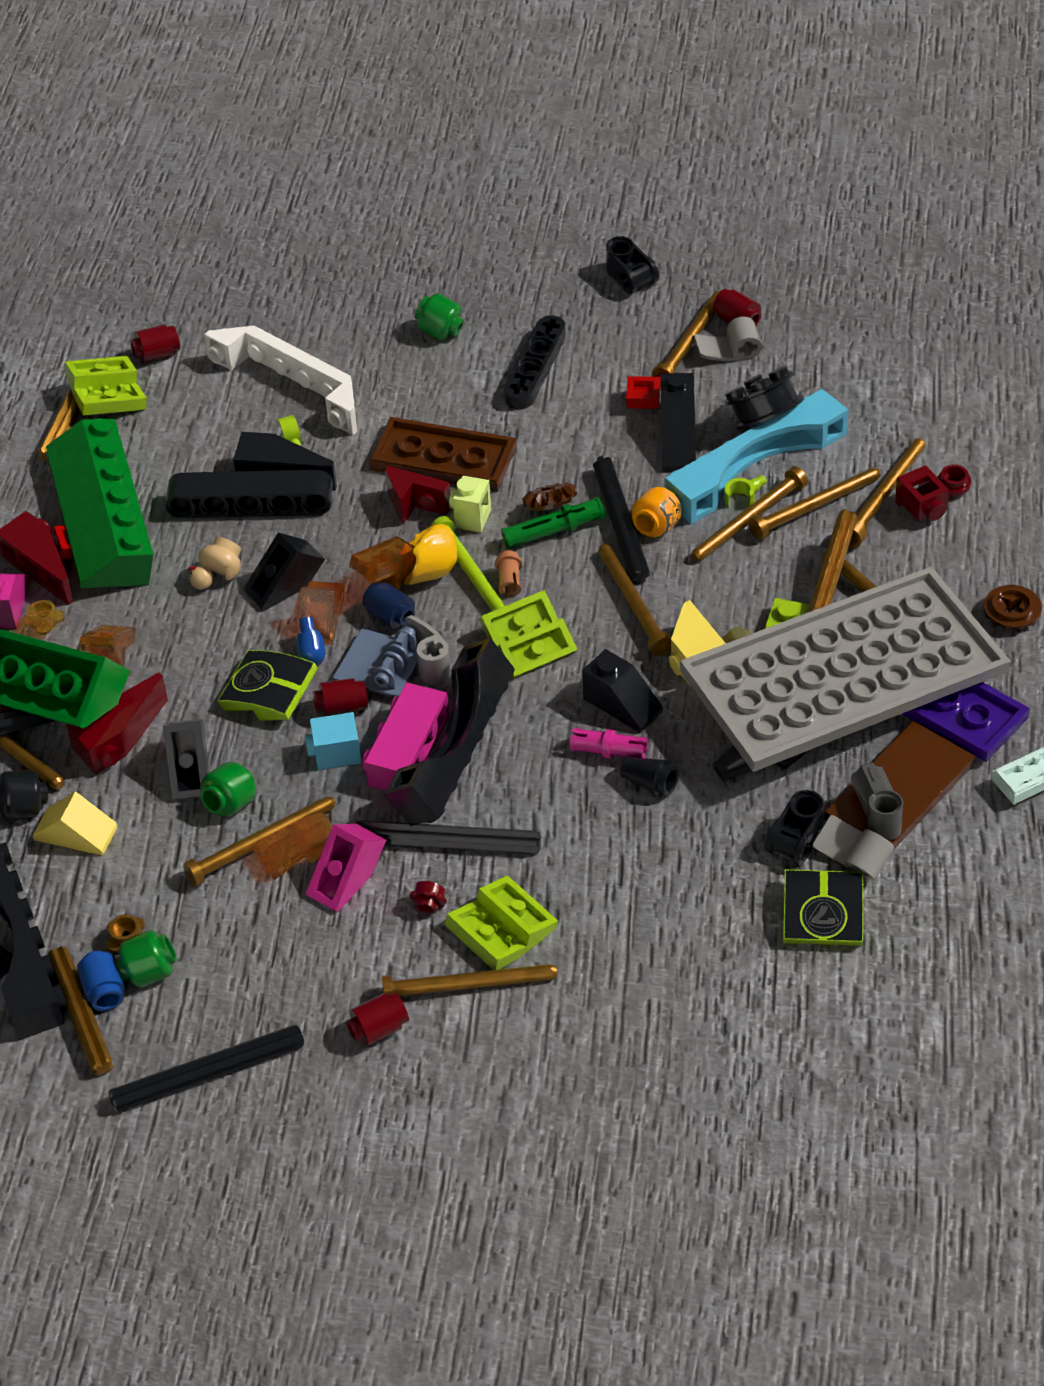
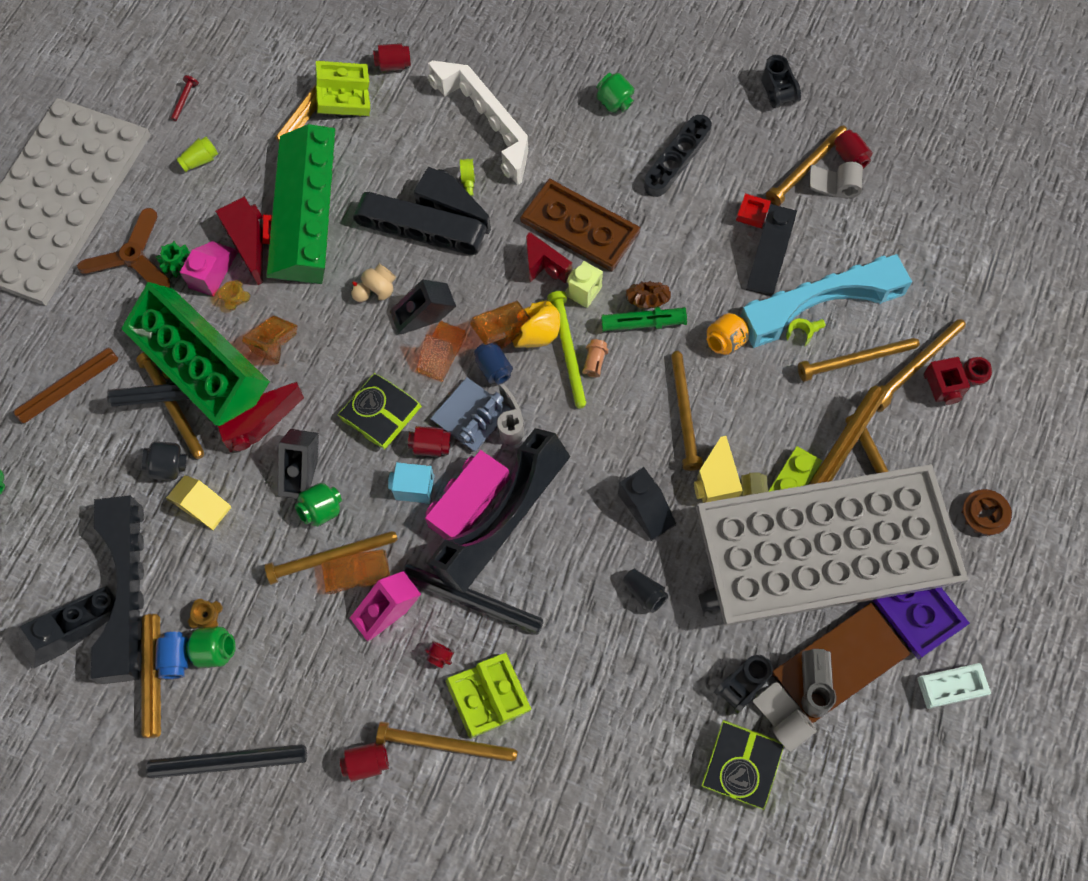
camera: 15 degrees right, 20 degrees up
blue cylinder [295,617,326,666] -> none
lime slope [479,590,578,678] -> none
dark pink pin [570,727,648,759] -> none
black axle [593,455,650,583] -> none
pearl gold bar [691,466,808,561] -> none
black wheel [724,366,804,430] -> none

